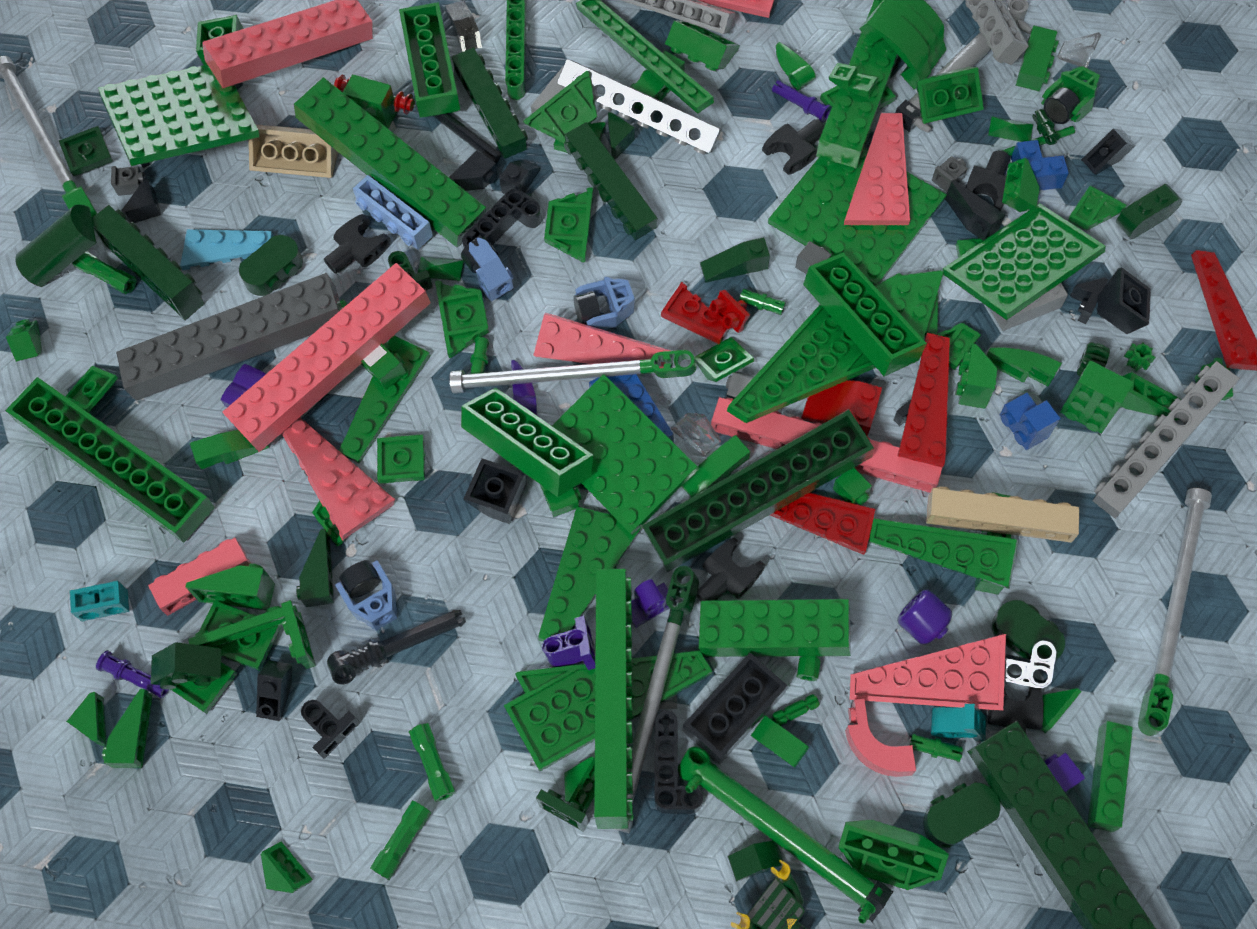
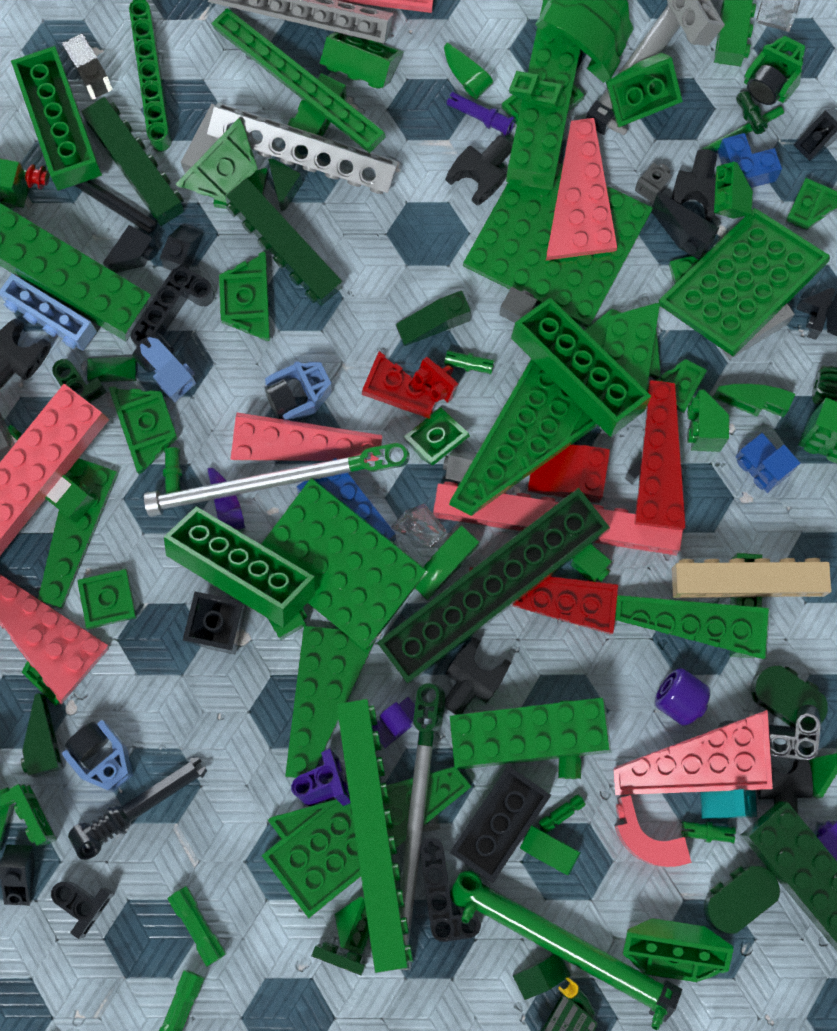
camera: 10 degrees left, 10 degrees up
green slope [988,116,1033,142] -> none

